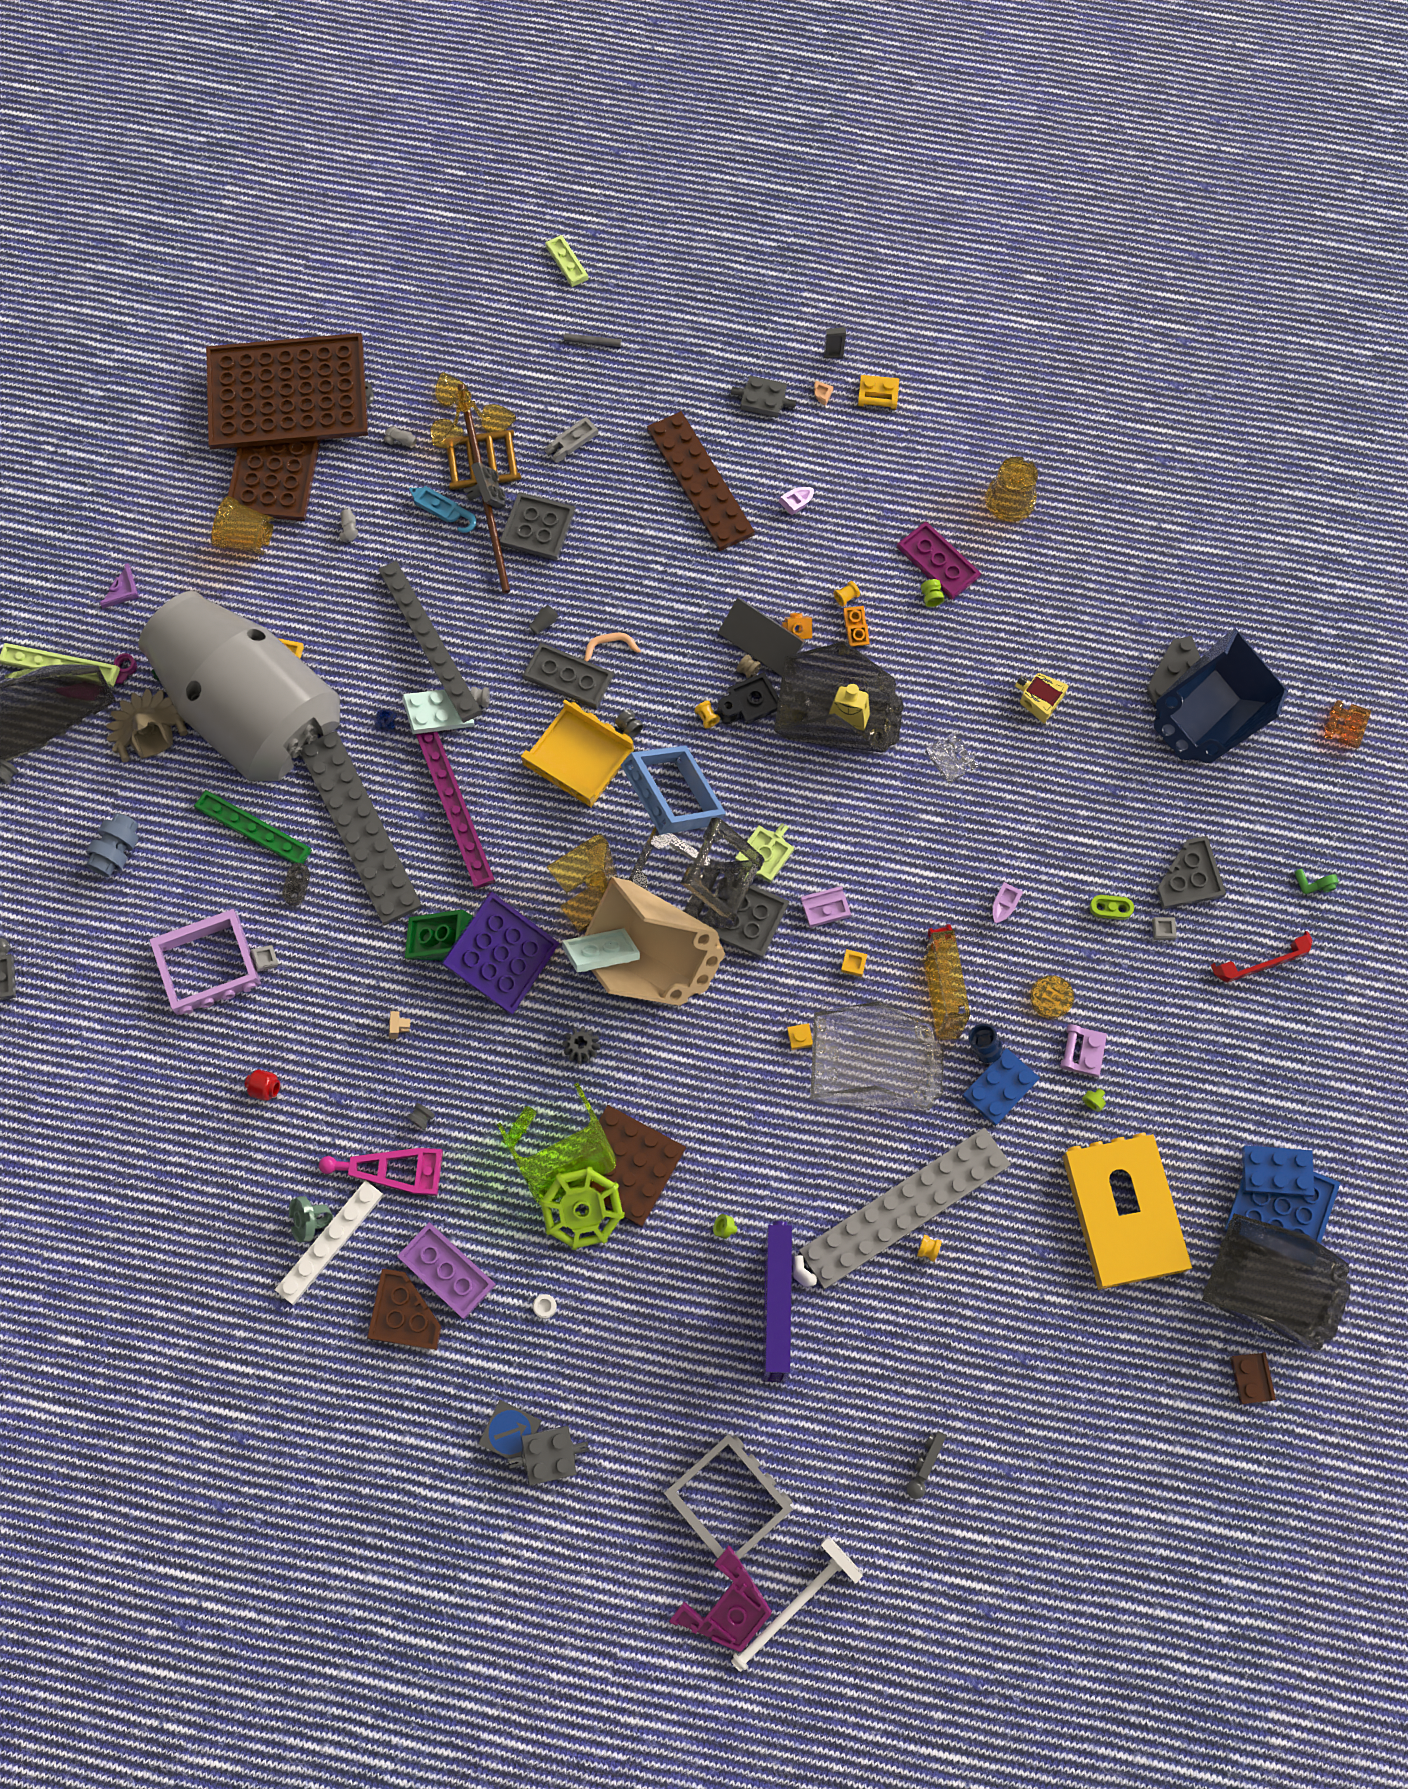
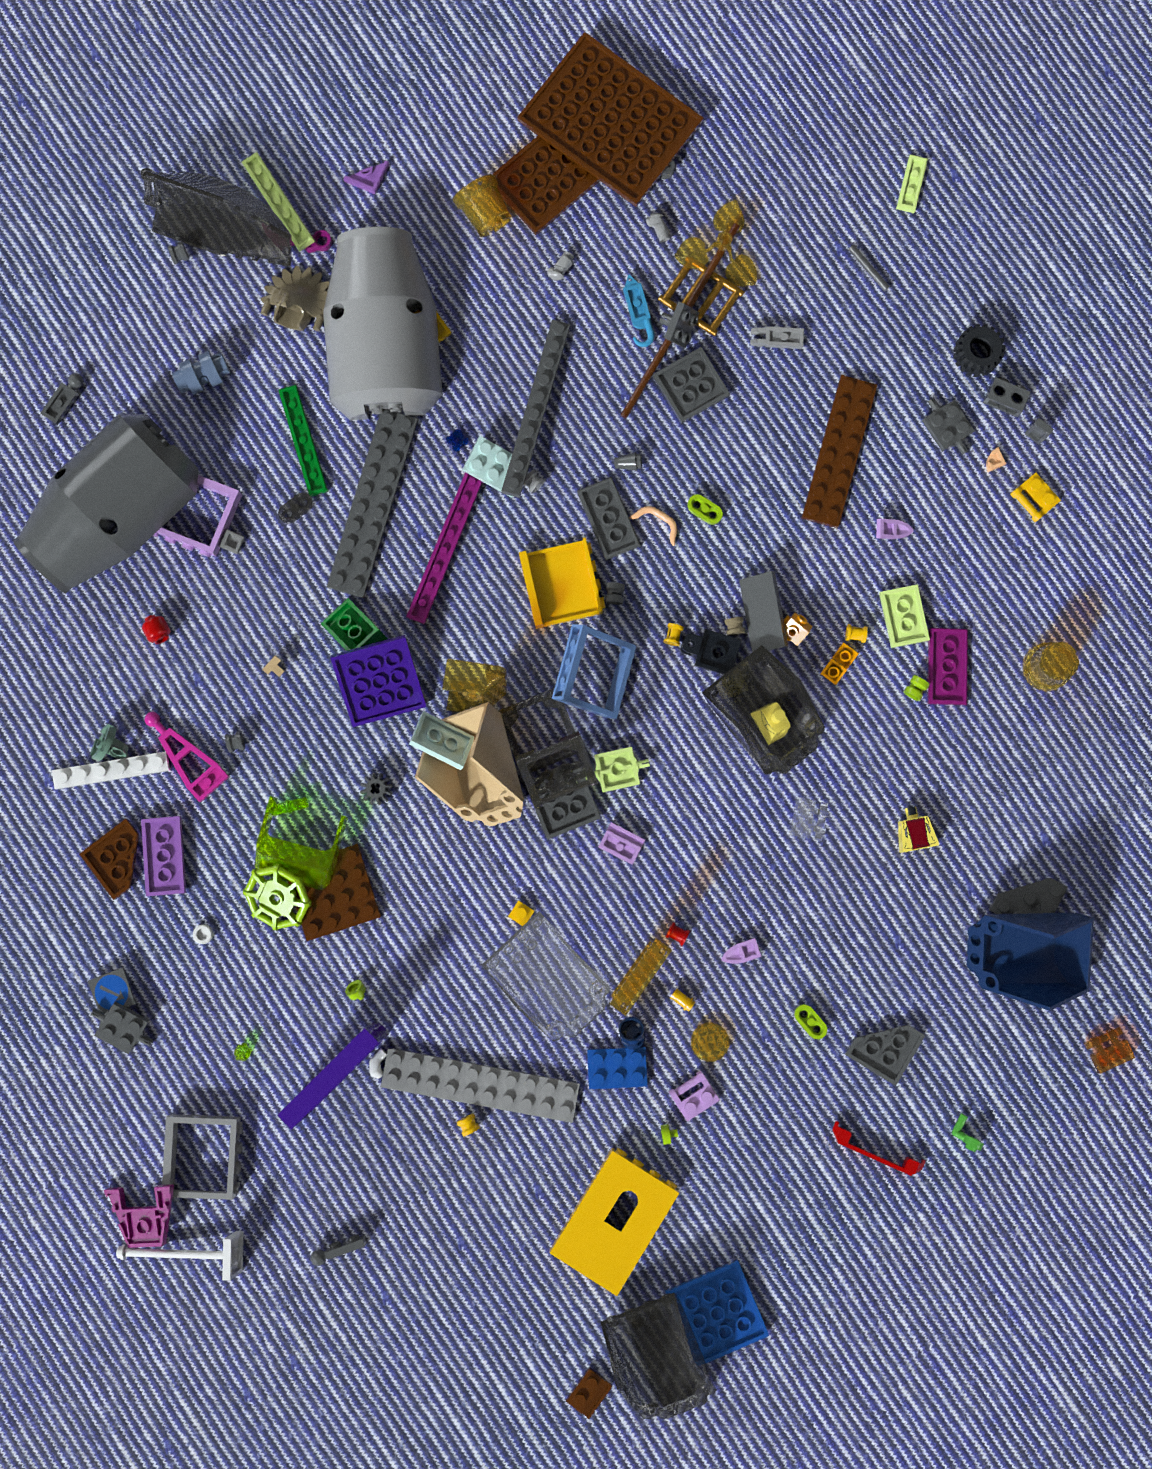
camera: 45 degrees right, 15 degrees up
yellow plate [841,949,867,977] -> none
light grey tile [1152,917,1177,940] -> none
blue plate [1242,1145,1314,1197] -> none
none -> dark grey cylinder [13,413,198,594]
none -> clear neon green plate [234,1042,252,1062]
none -> yellow pin [670,988,696,1012]
none -> lime plate [687,494,723,525]
none -> yellowish green plate [879,584,930,648]
none -> black tyre [953,324,1005,377]
none -> dark grey brick [983,377,1030,417]

